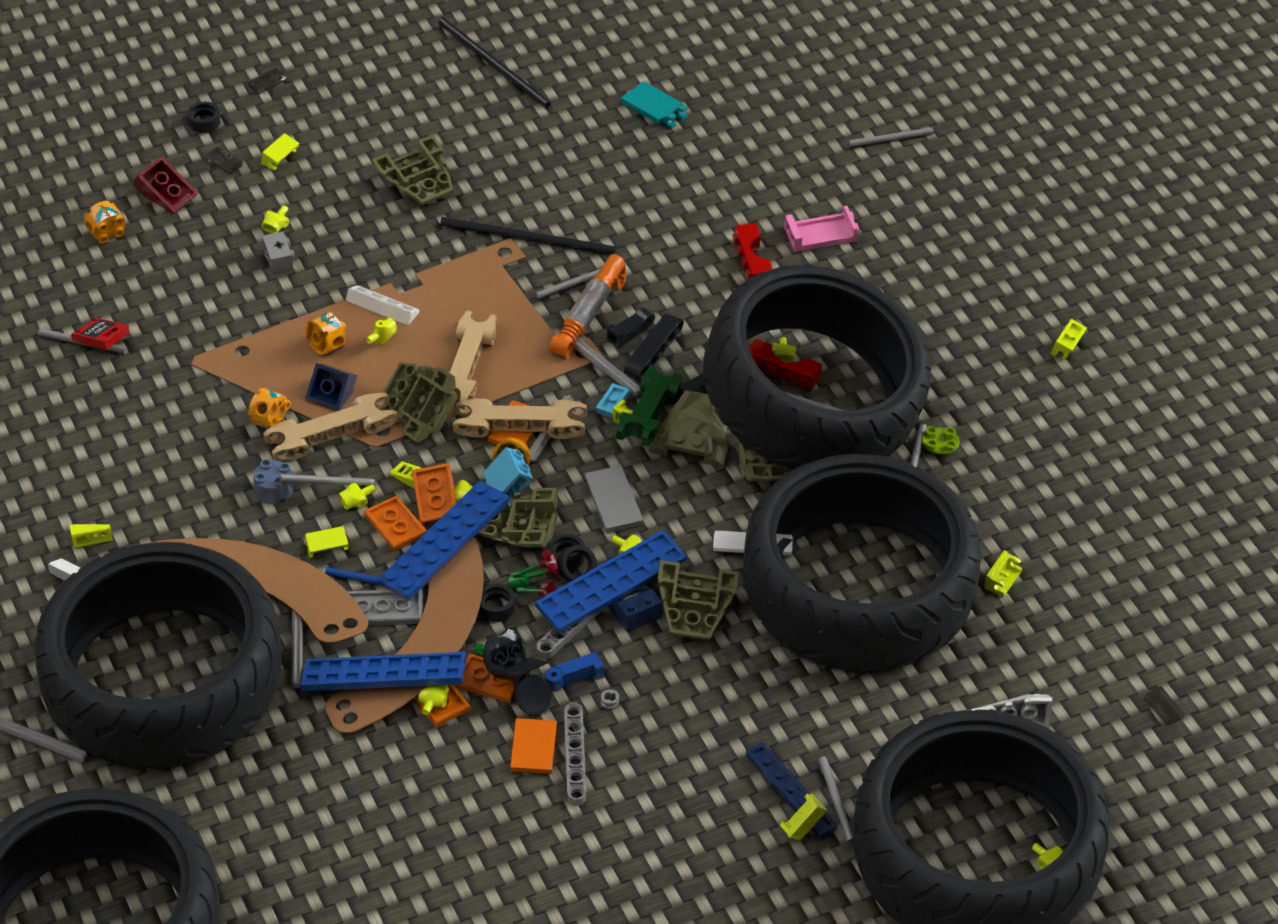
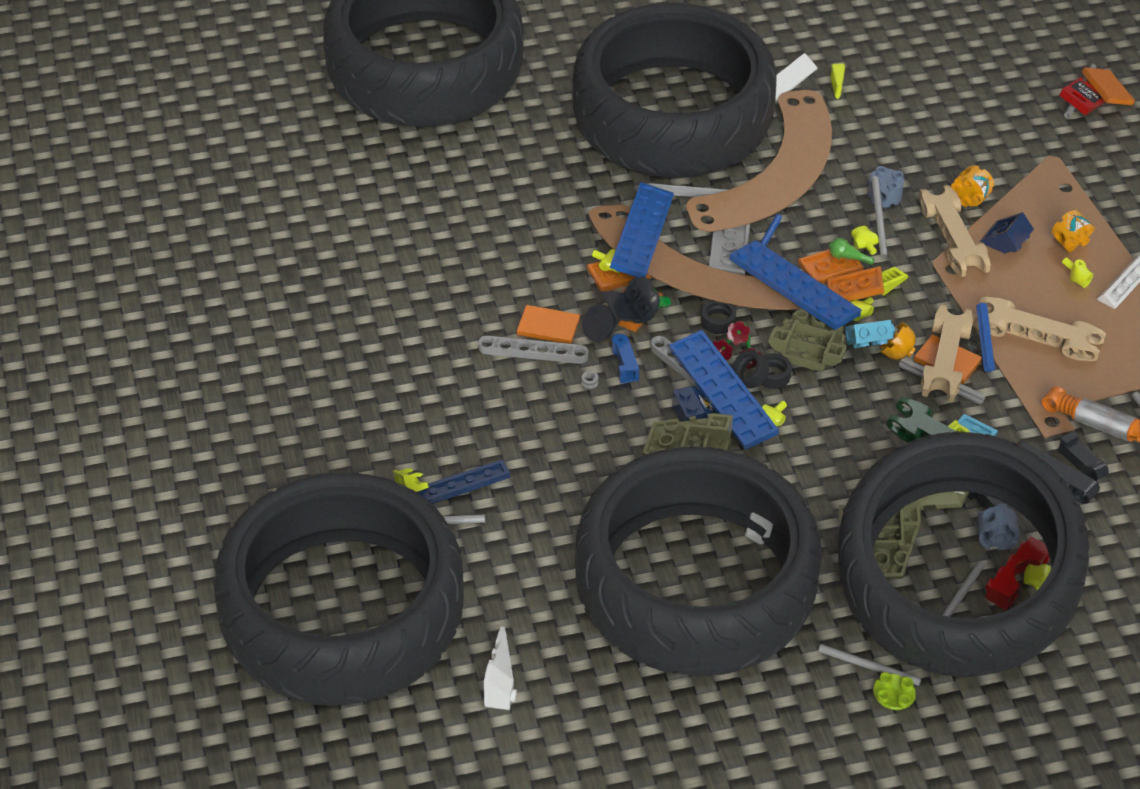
camera: 100 degrees right, 0 degrees up
neon yellow hinge [305,526,349,558] -> none
olive wedge [383,362,458,443] -> none
light grey axle [574,339,642,397] -> none
light grey tile [585,465,644,533] -> none
neon yellow hinge [984,550,1022,597] -> none
none -> bright green piece [829,238,875,265]
none -> blue axle [976,303,995,373]
none -> orange tile [1082,67,1135,105]

